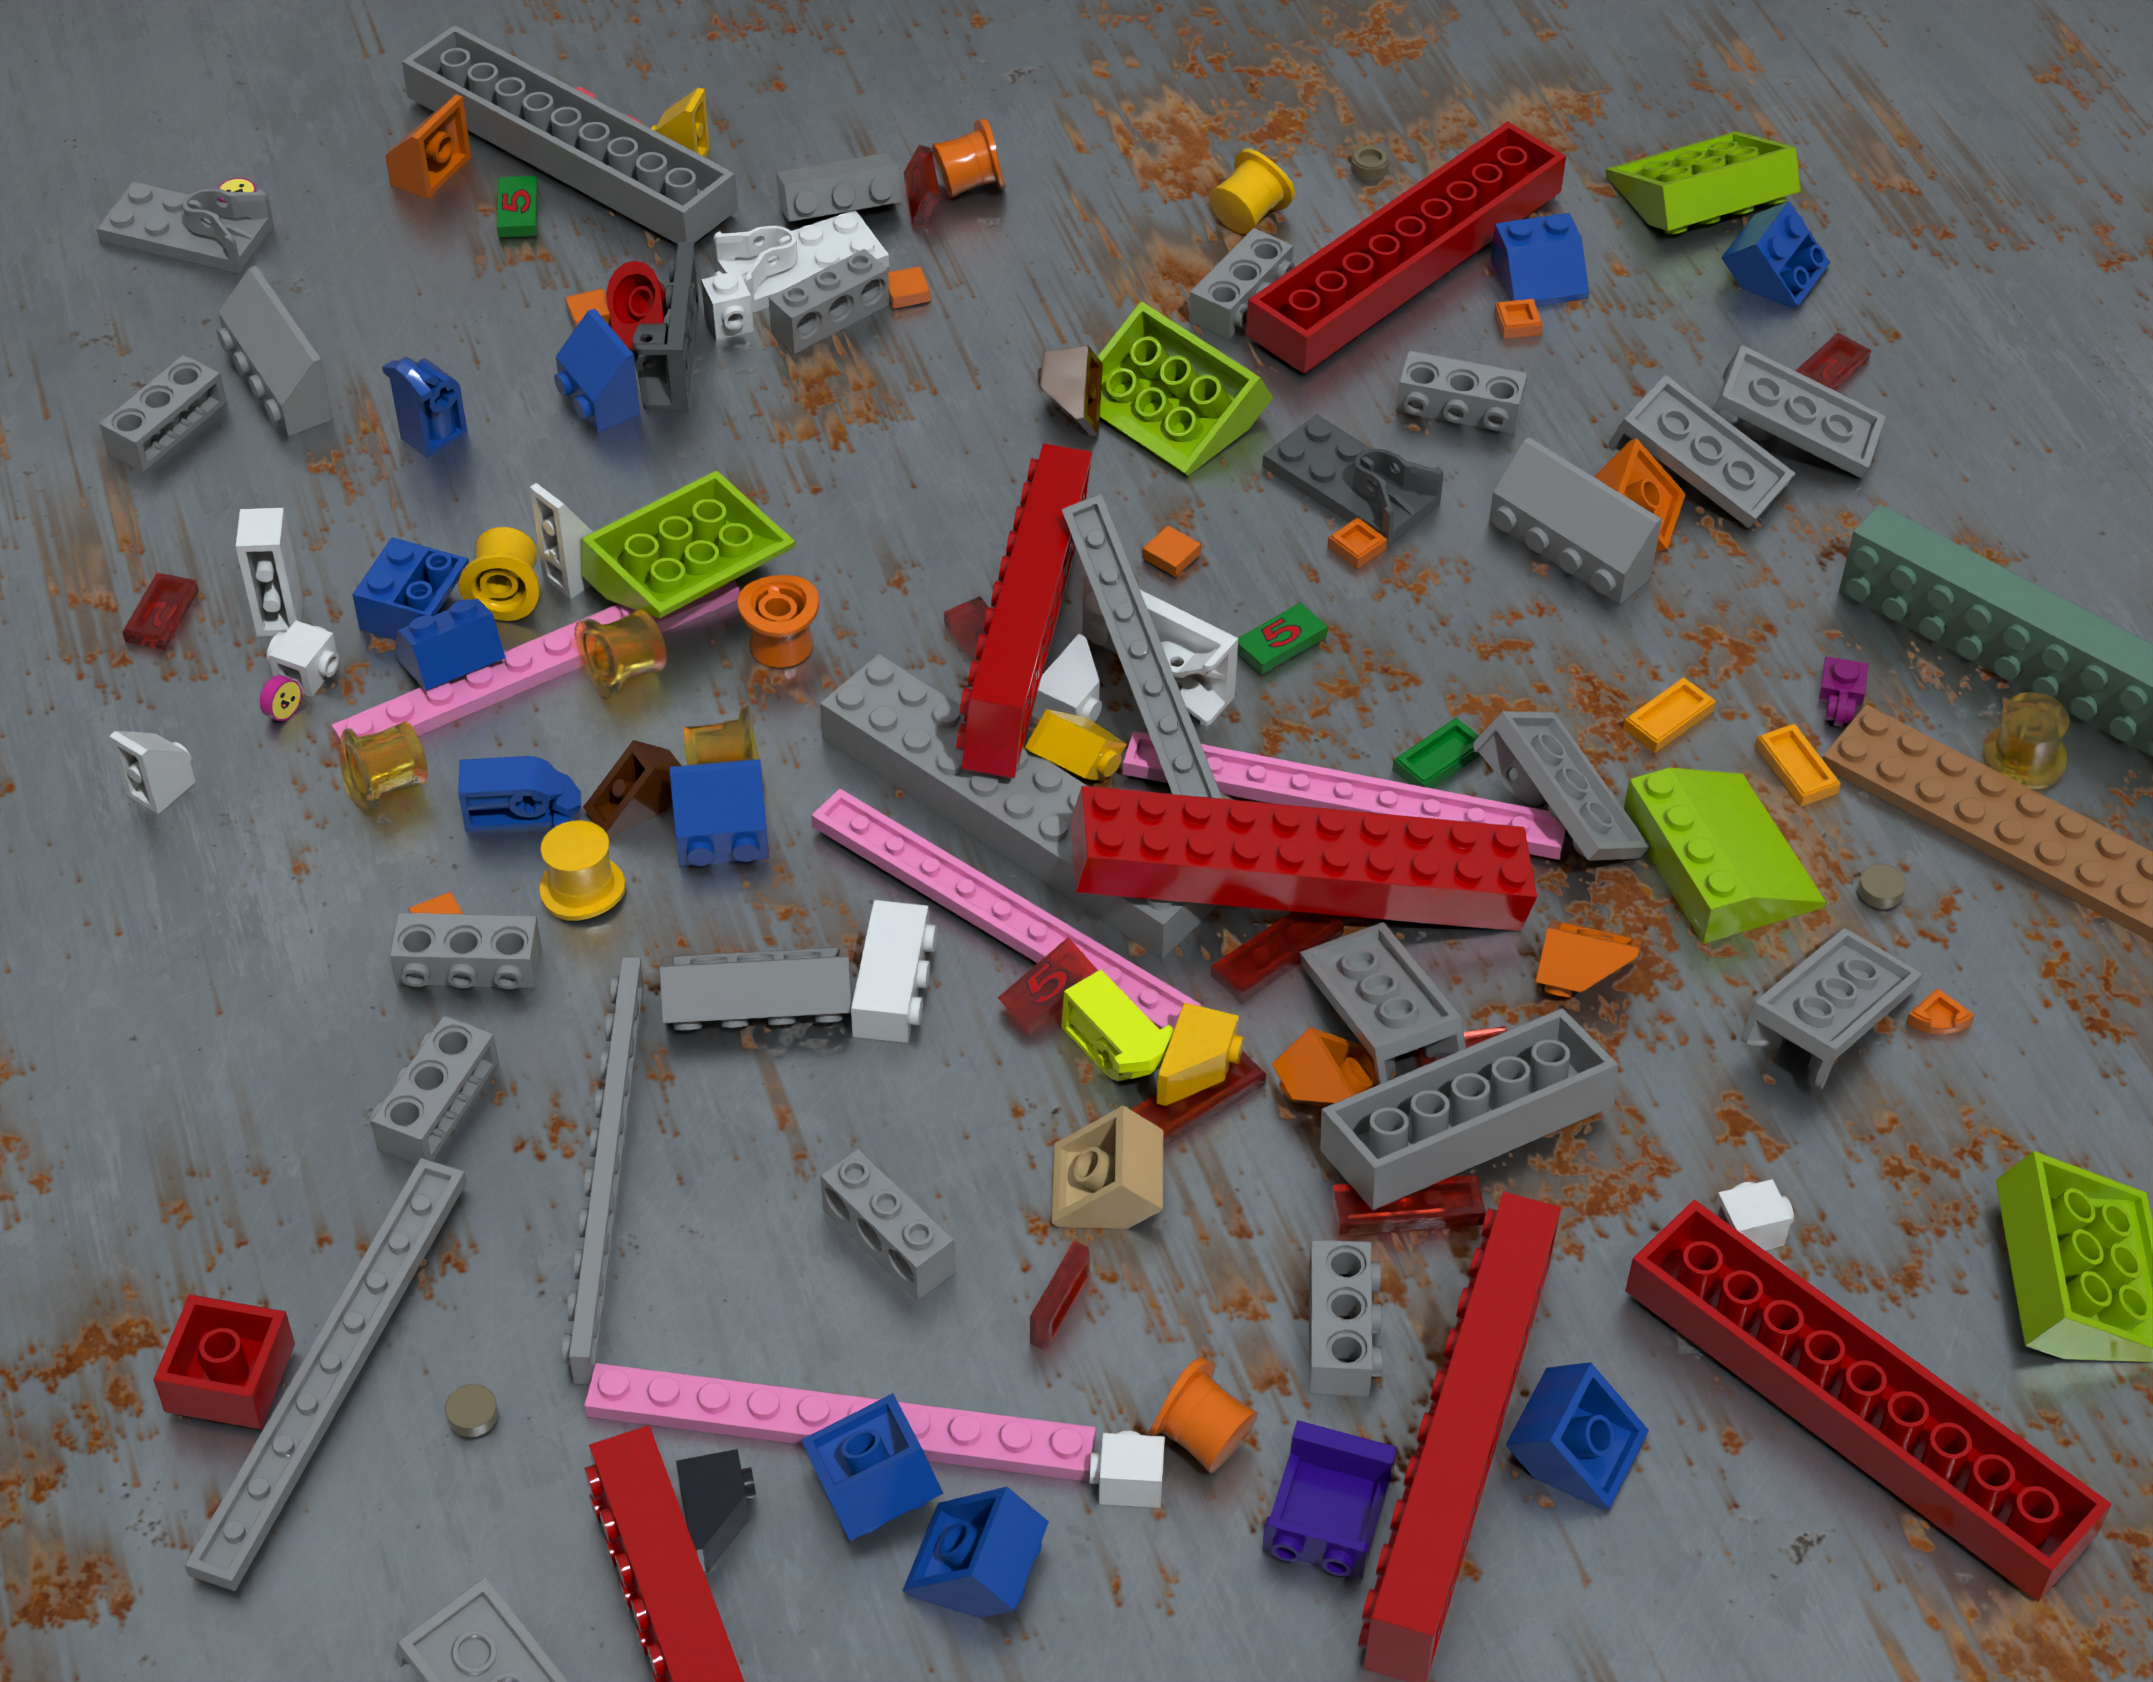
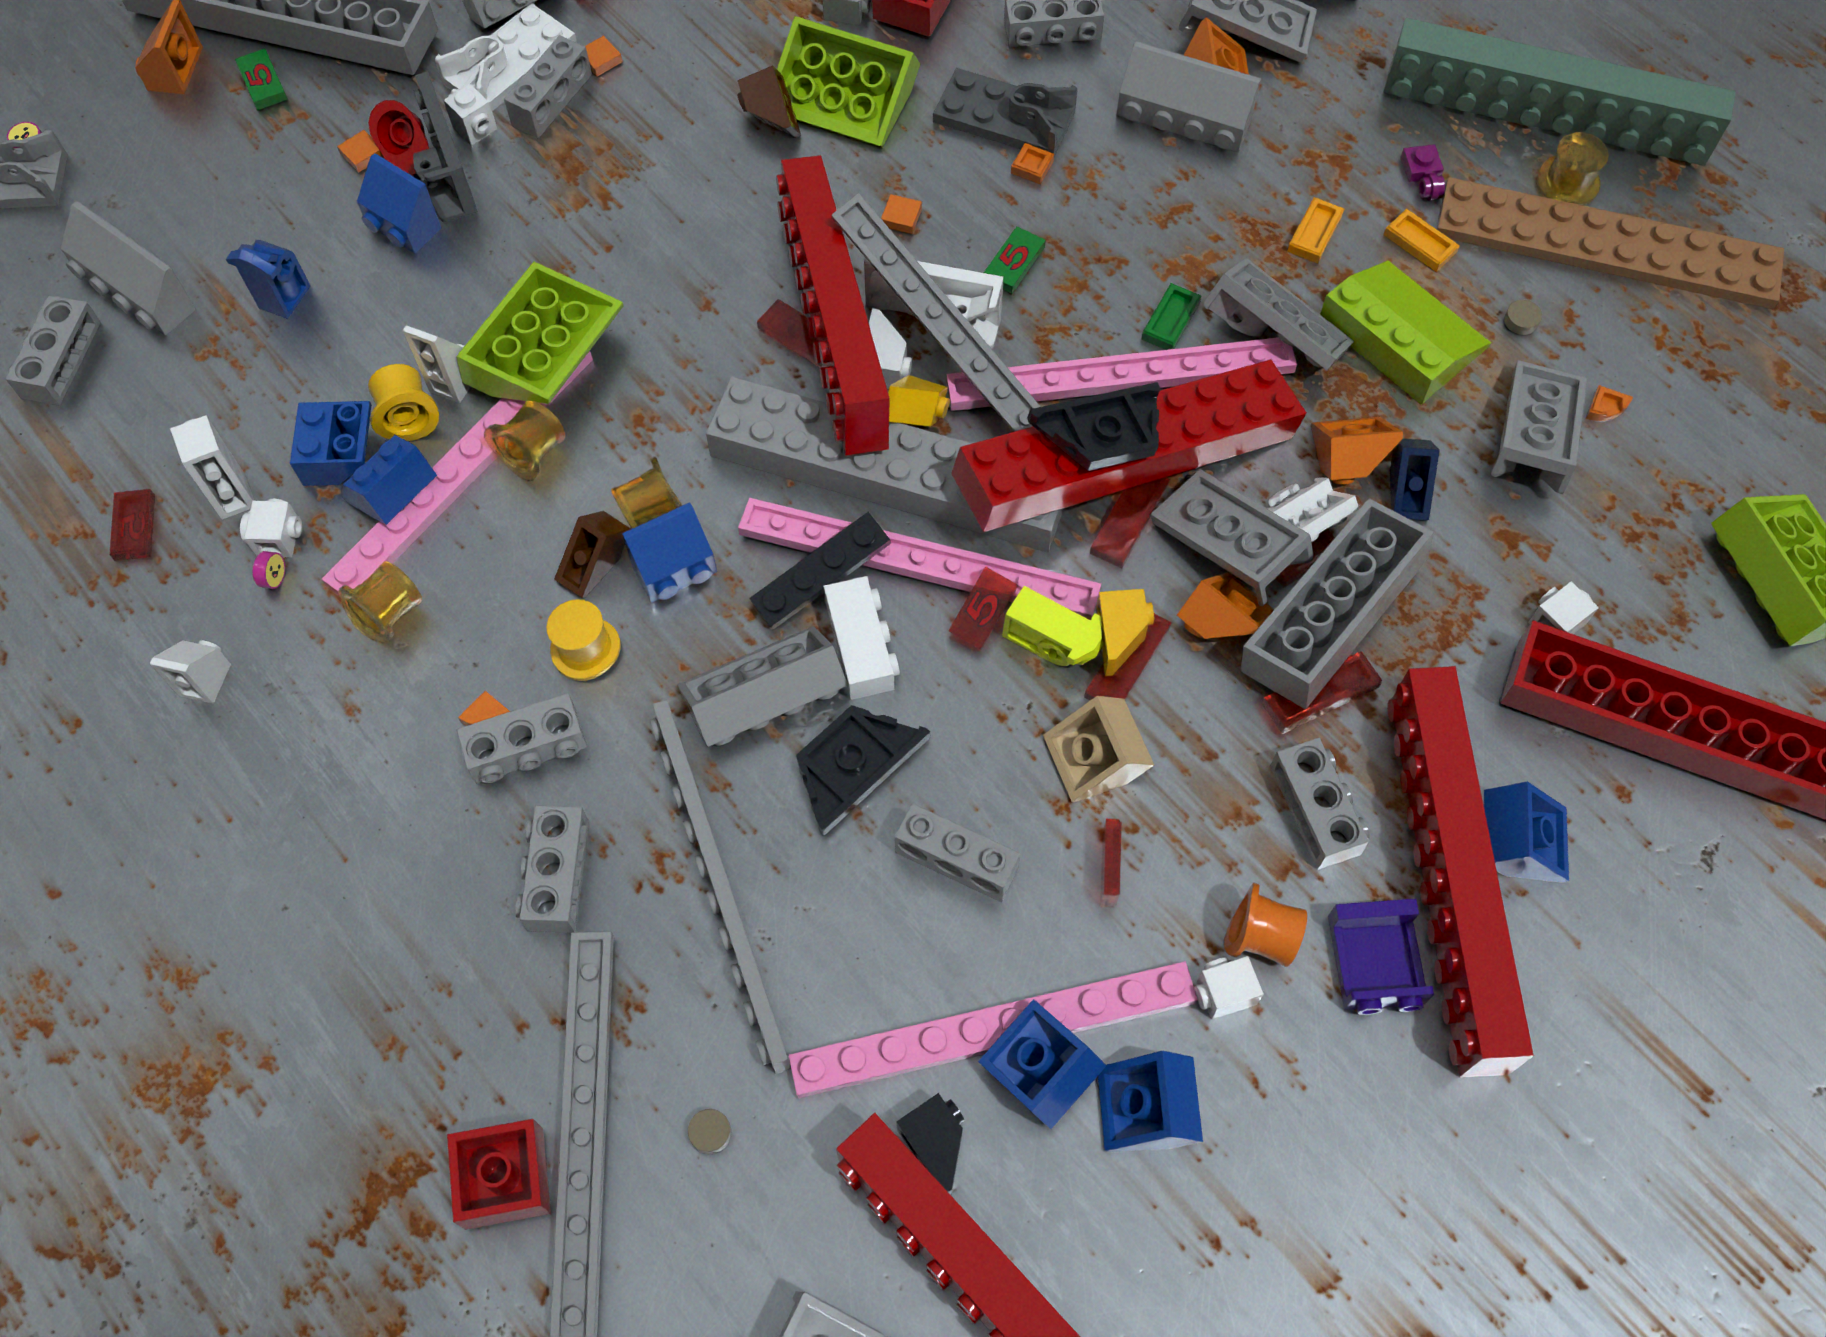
camera: 20 degrees left, 15 degrees up
blue piece [458,756,581,832] -> none
orange piece [737,575,820,668] -> none
none -> black plate [749,511,891,630]
none -> black wing [796,705,930,836]
none -> black wing [1027,382,1160,471]
none -> white slope [1267,478,1359,542]
none -> dark blue slope [1390,438,1440,520]

